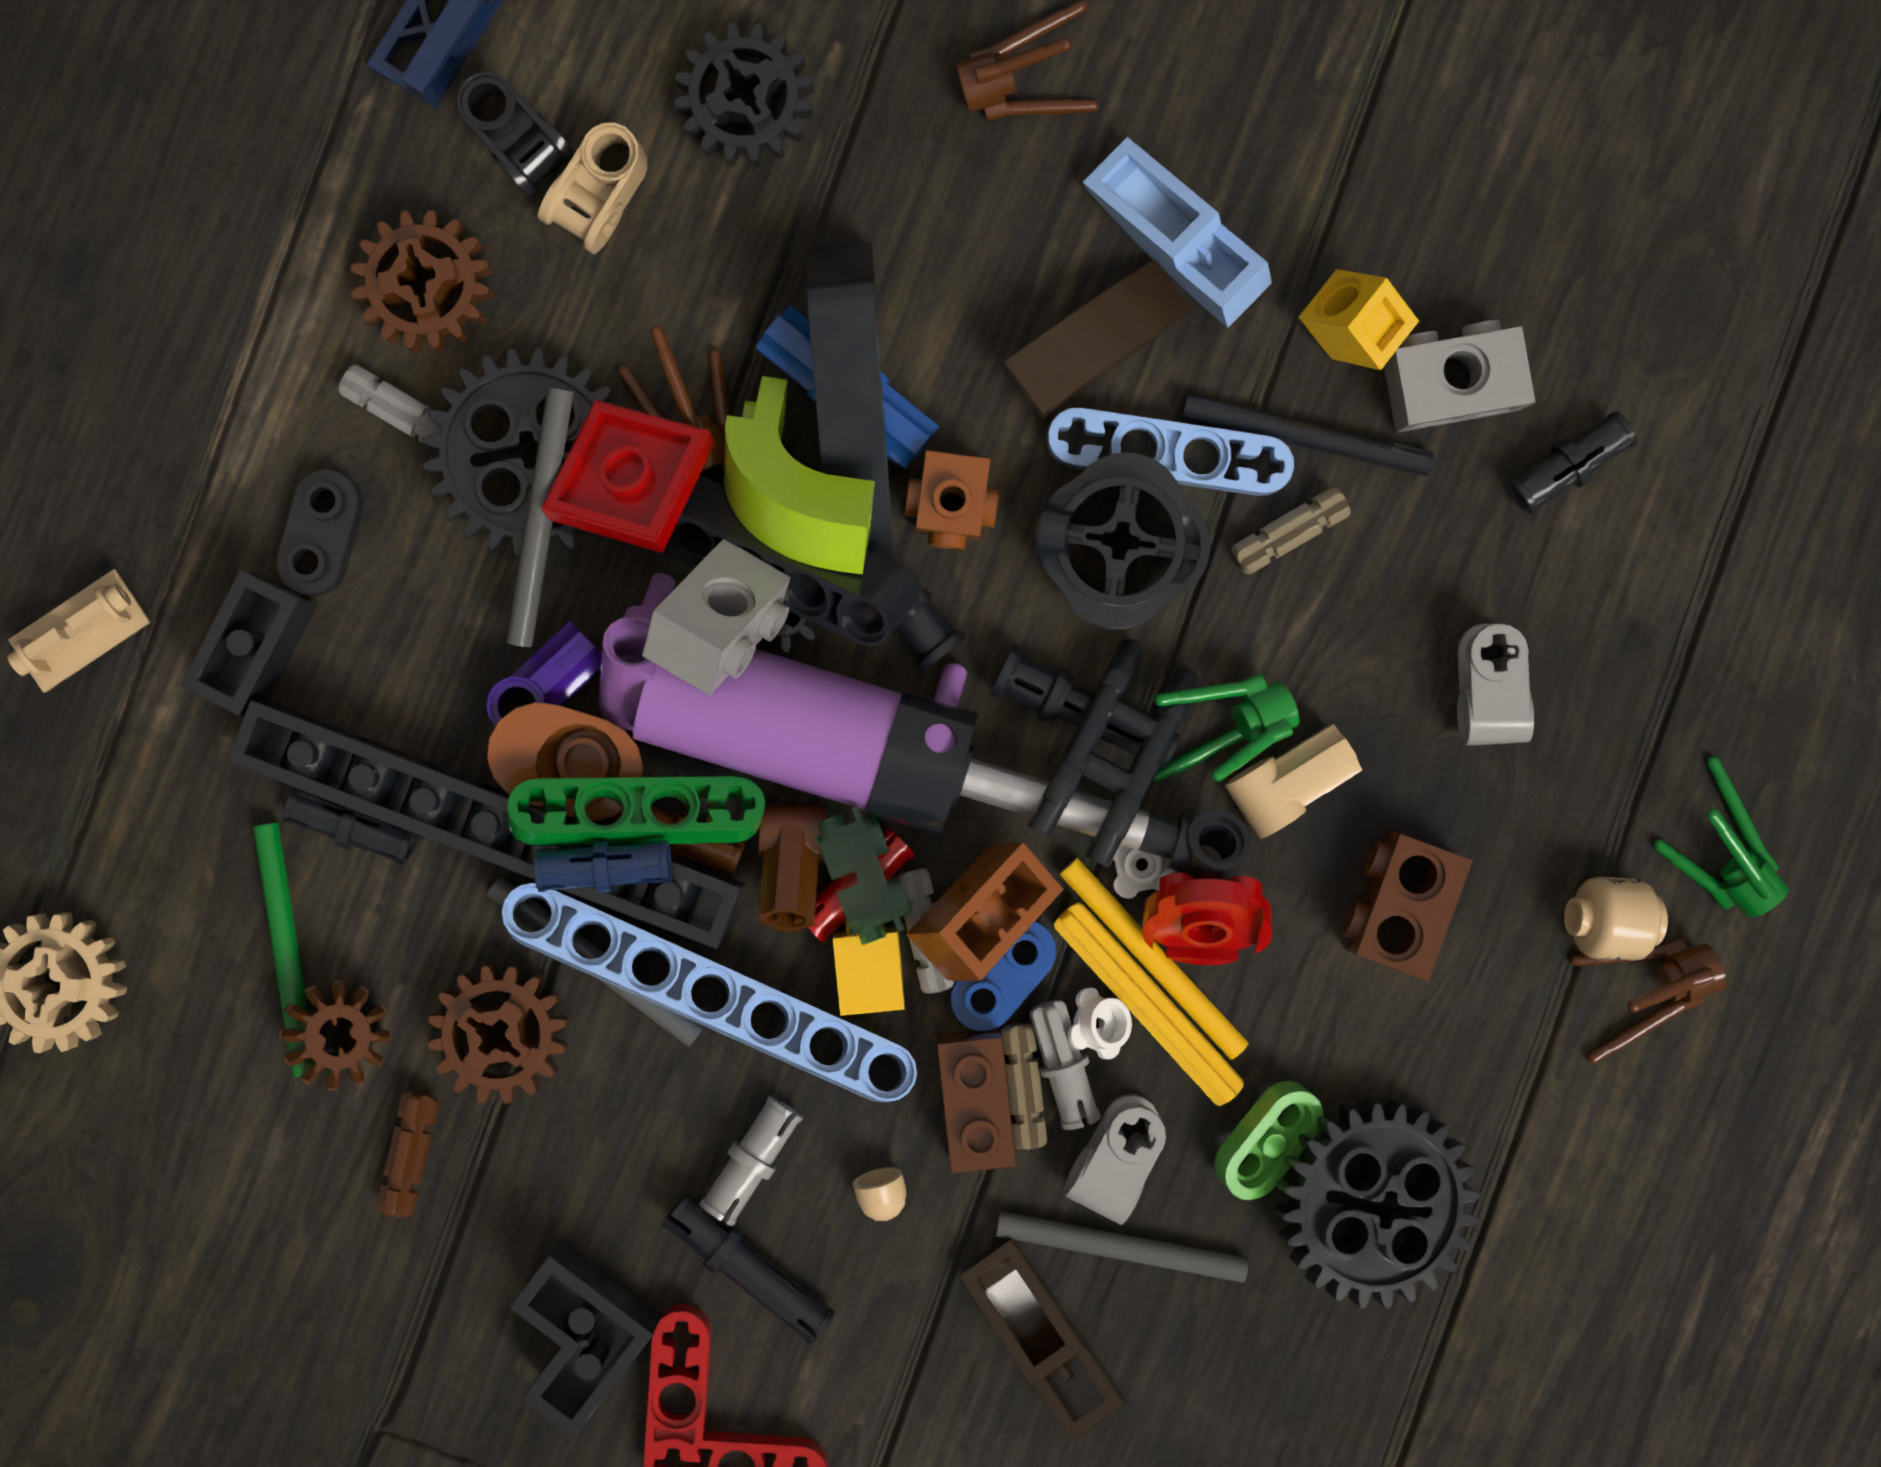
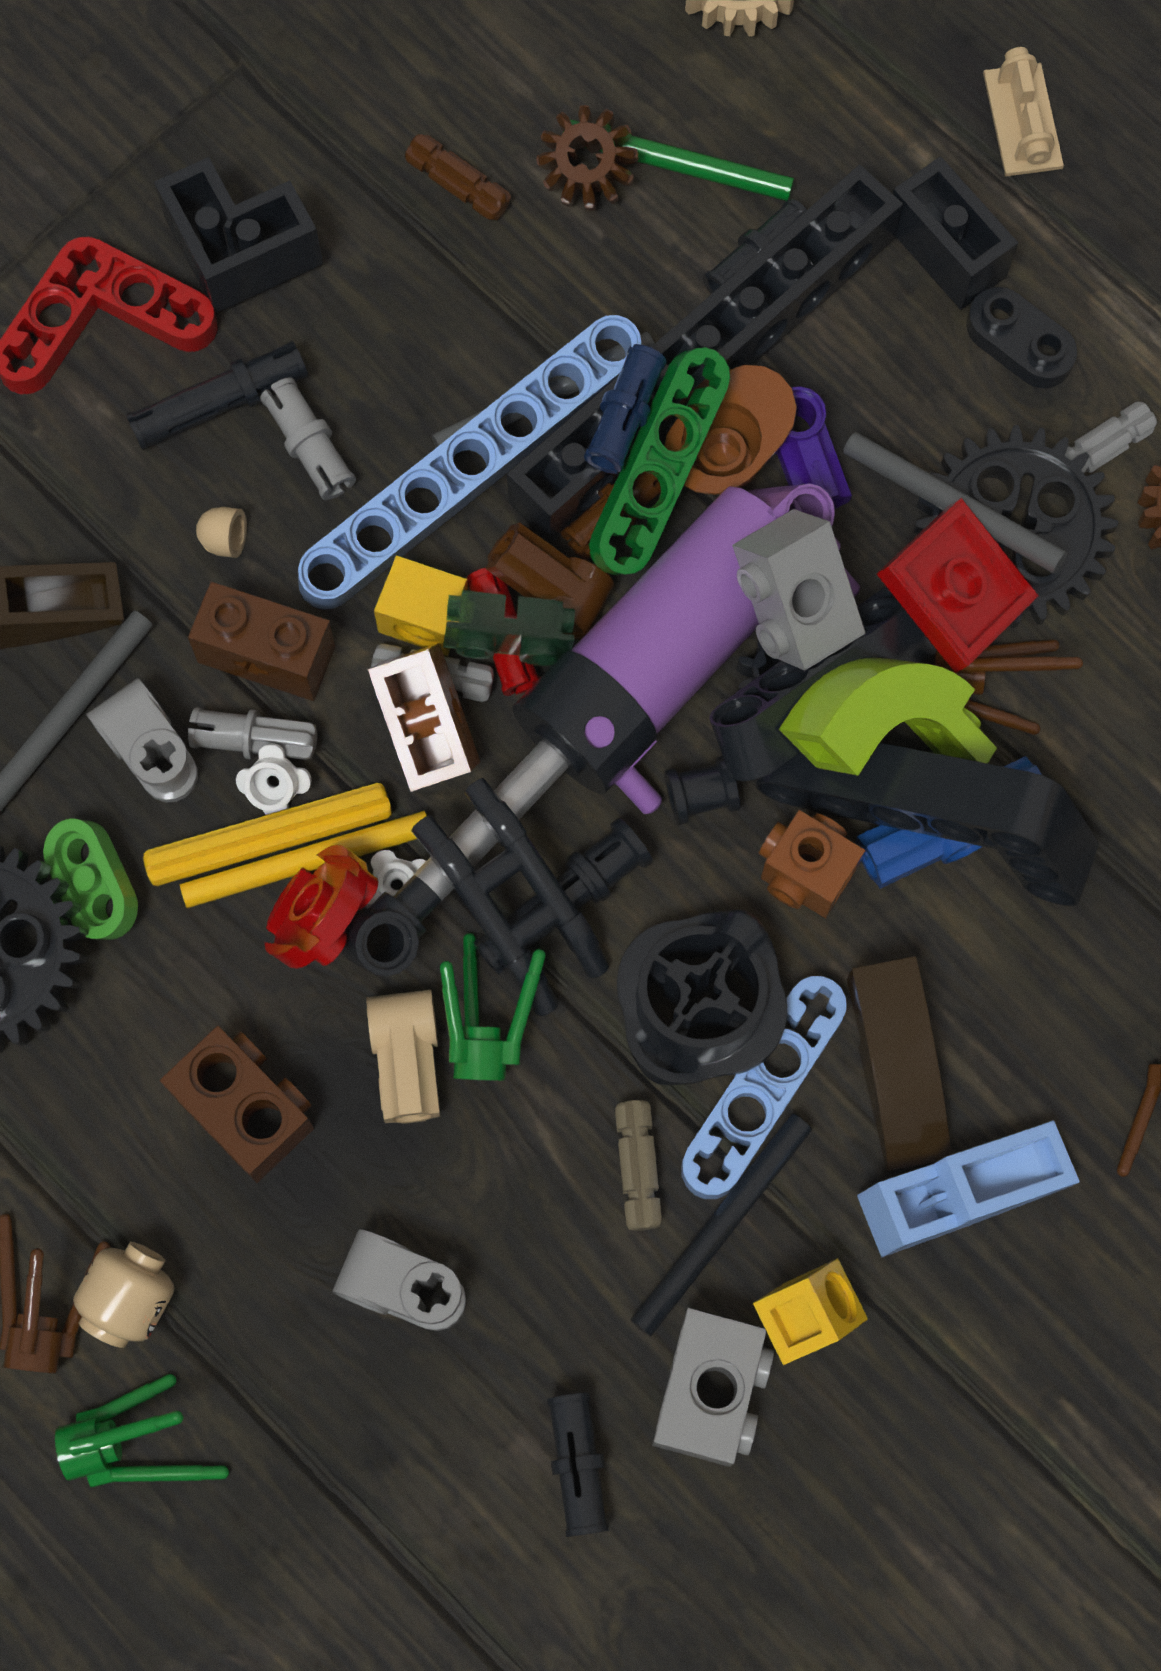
camera: 115 degrees right, 15 degrees down
reddish brown gear [427,963,570,1104] -> none
blue plate [951,920,1056,1031] -> none
dark tan axle [1000,1023,1047,1150] -> none

